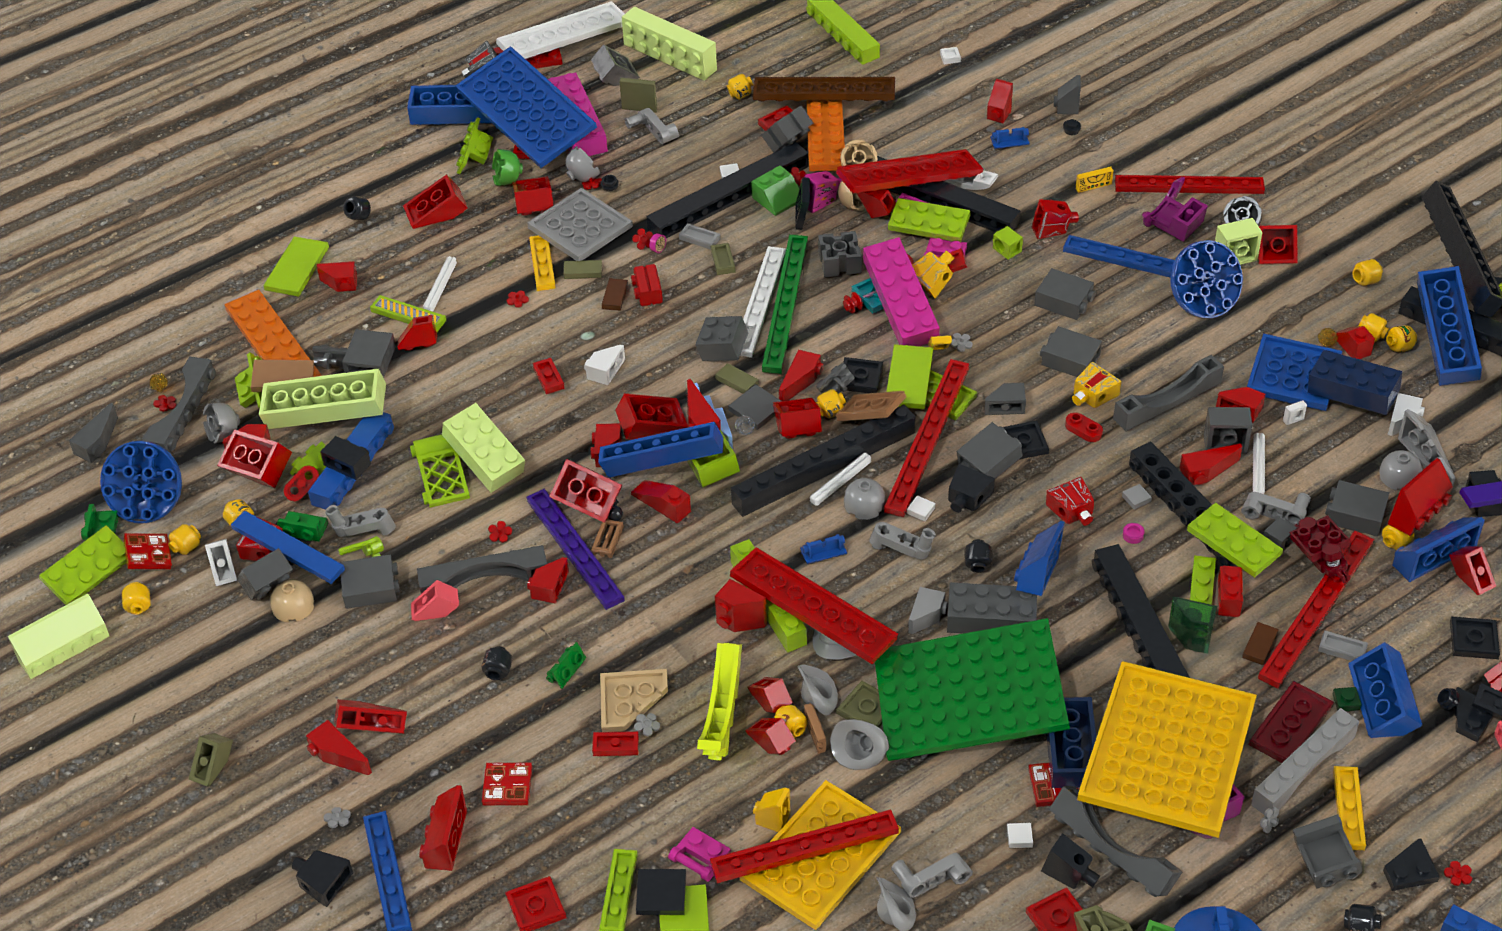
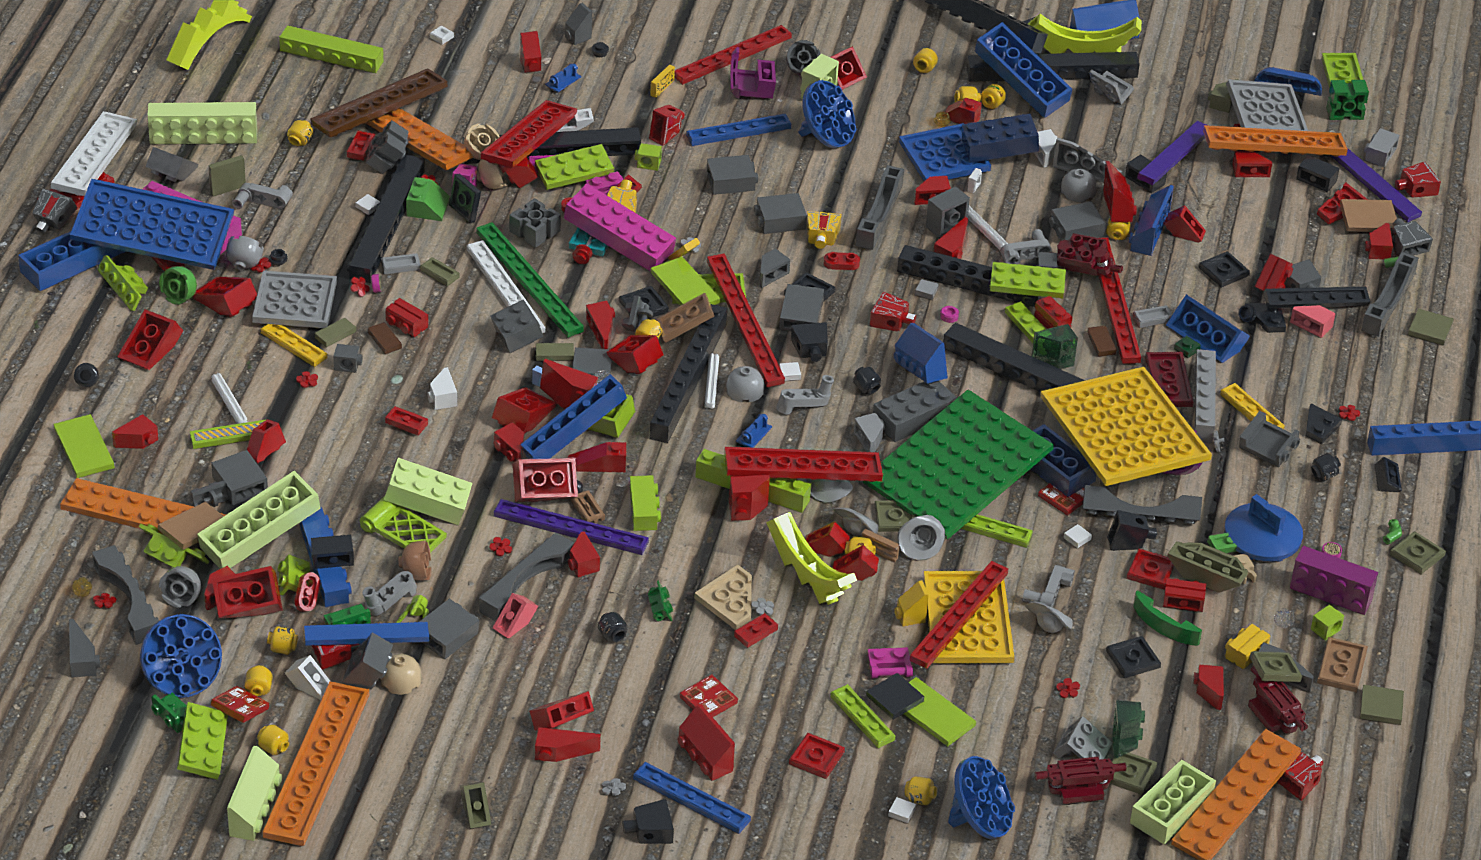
camera: 45 degrees left, 5 degrees down
none -> orange plate [263,681,370,846]
none -> dark grey brick [333,344,363,373]
none -> nougat cylinder [398,540,431,580]
none -> lime brick [630,475,661,531]
none -> lime tile [961,514,1033,548]

